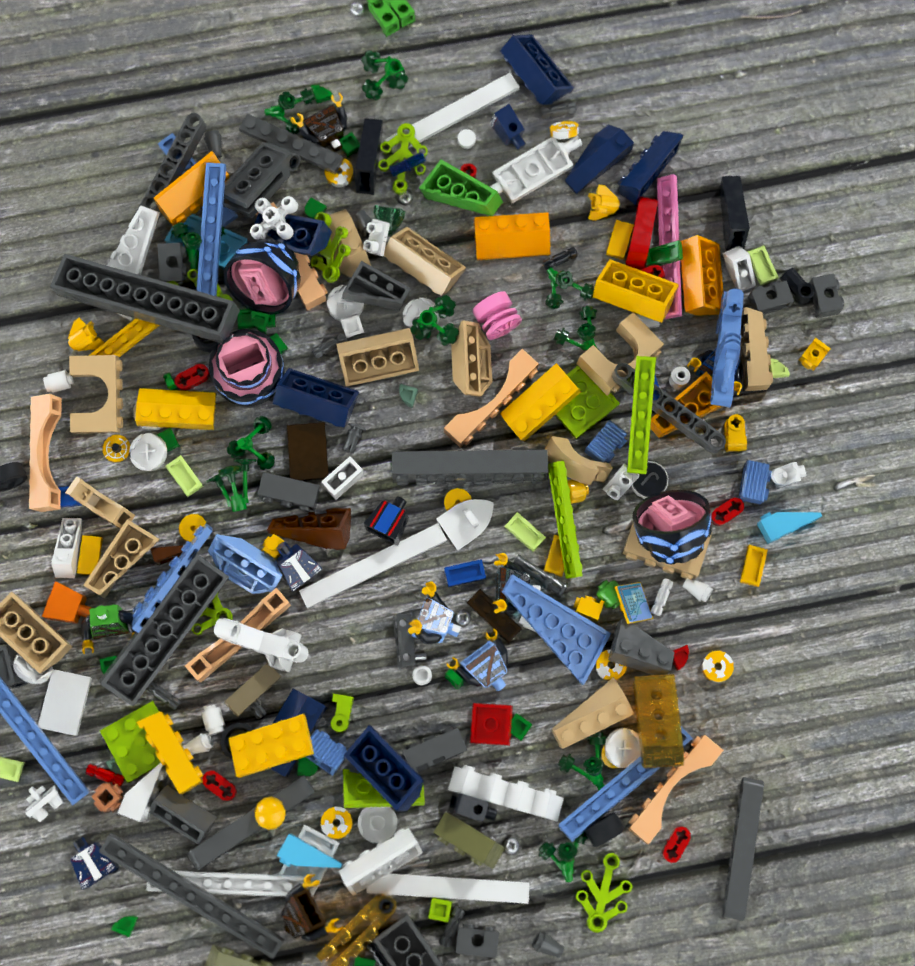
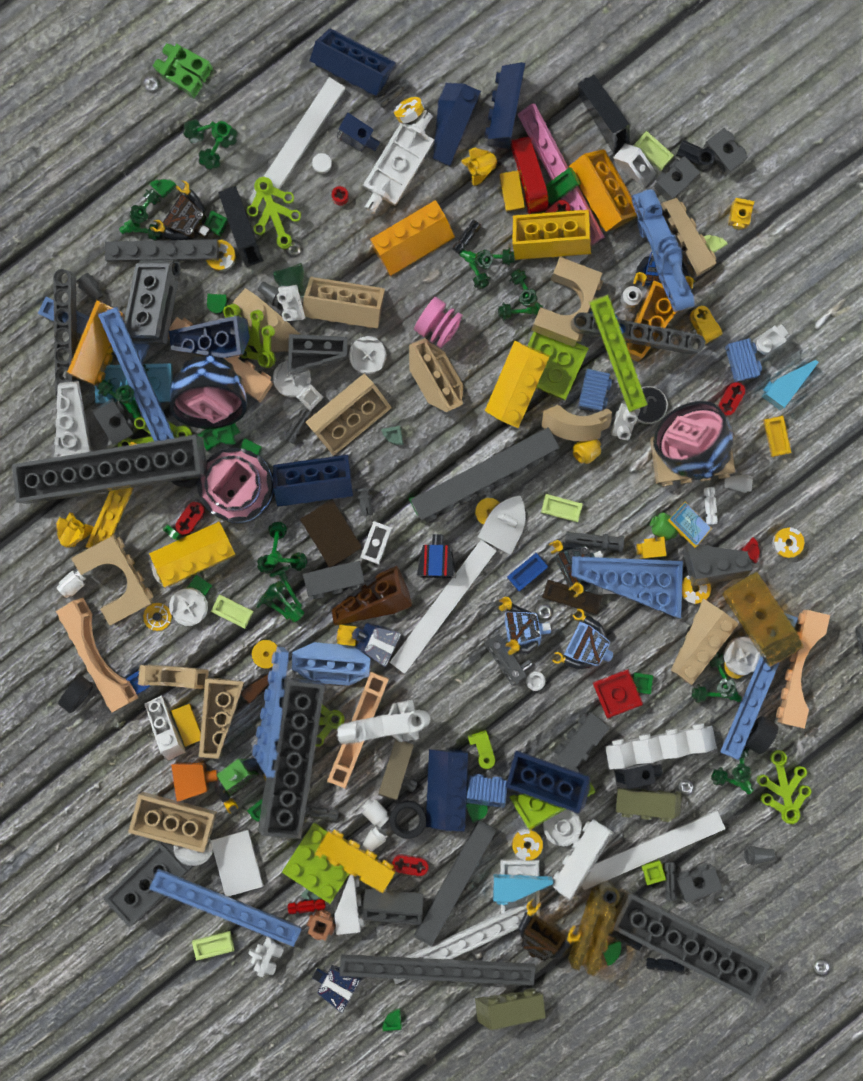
camera: 25 degrees left, 10 degrees up
yellow plate [229,714,314,778] -> none
white gear [250,196,298,240] -> none
yellow hair [255,796,286,830] -> none
clear blue axle [389,152,426,177] -> none
dark green plant [410,295,459,346] -> none
bright green wedge [419,160,503,216] -> none
light nougat arch [444,349,539,448] -> none
green tile [444,669,464,689] -> none
yellow tile [544,534,564,577] -> none
lime plate [548,461,583,579] -> none
red beam [662,827,691,863] -> none

